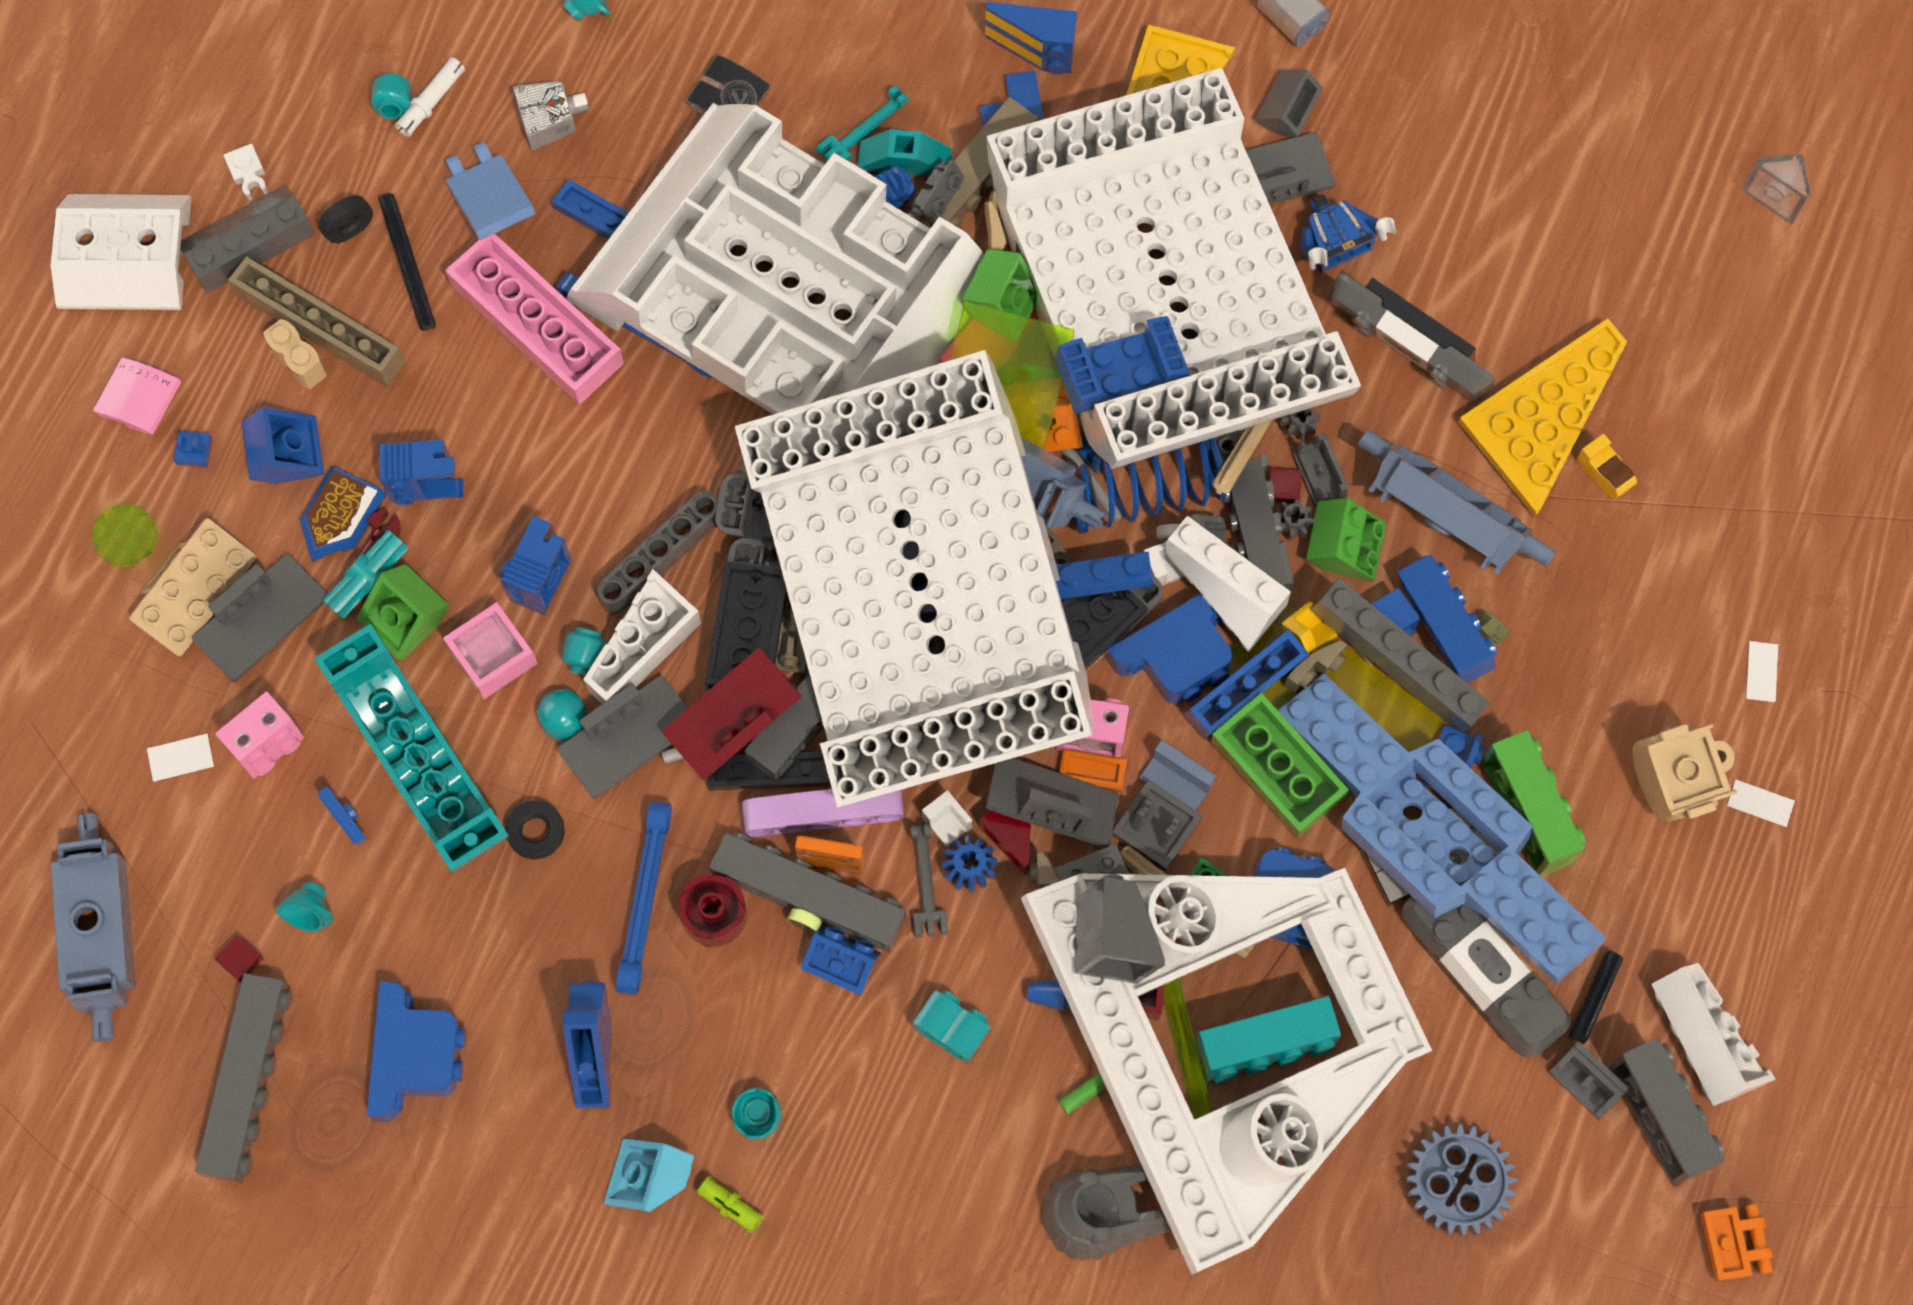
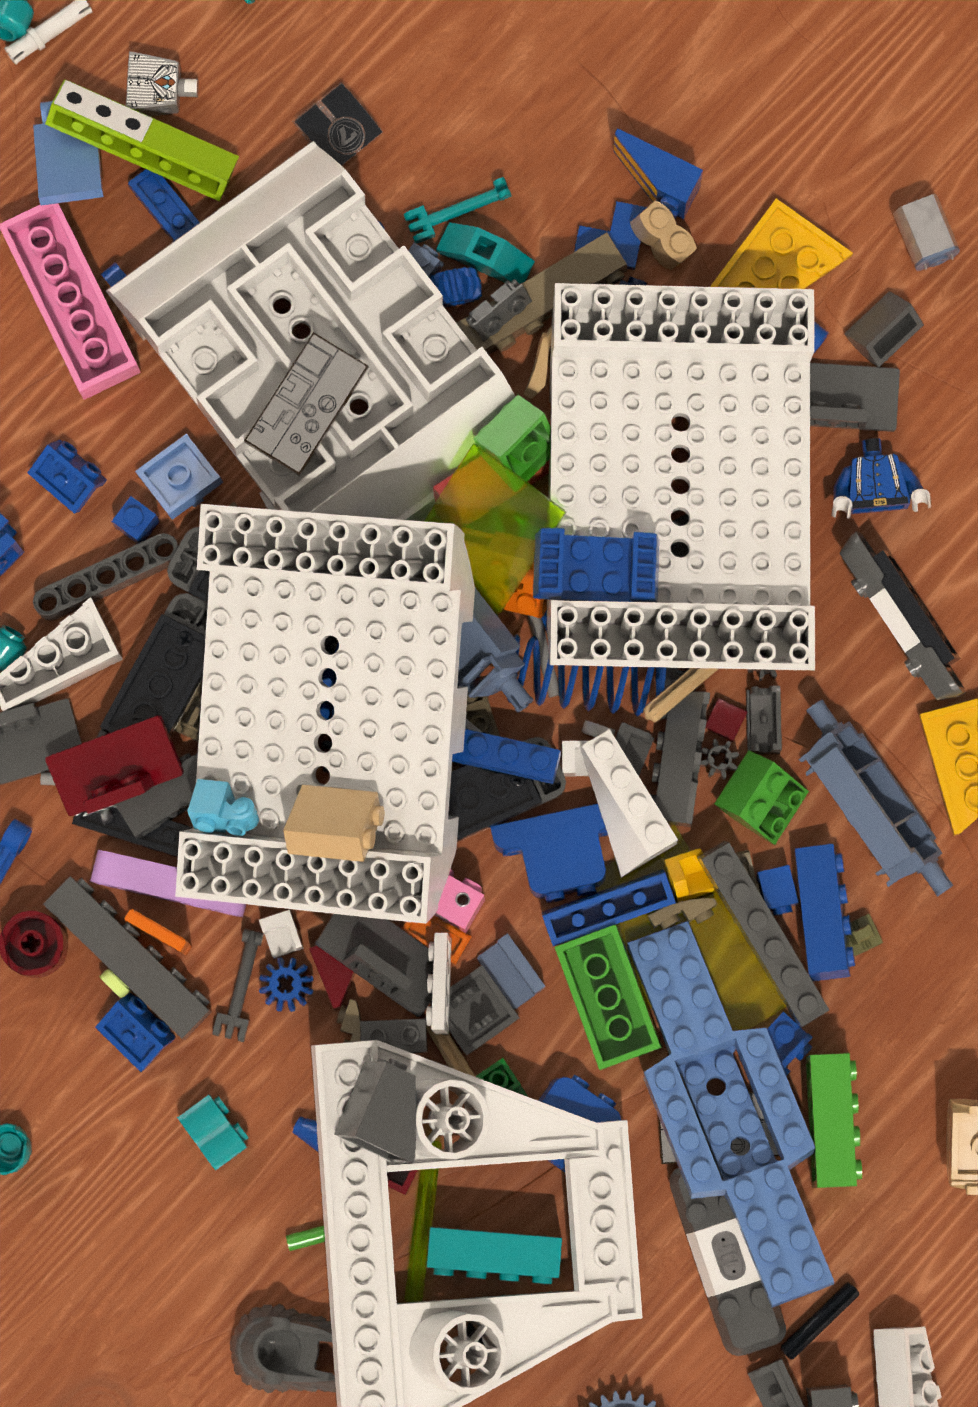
camera: 25 degrees right, 10 degrees up
none -> blue bracket [27,440,107,514]
none -> lime brick [45,79,239,202]
none -> blue brick [112,496,160,544]
none -> medium blue hinge [135,434,223,520]
none -> medium azure brick [187,779,259,836]
none -> light grey tile [244,332,369,477]
none -> tan brick [283,785,385,862]
none -> white plate [426,933,452,1035]
none -> tan brick [630,200,697,270]

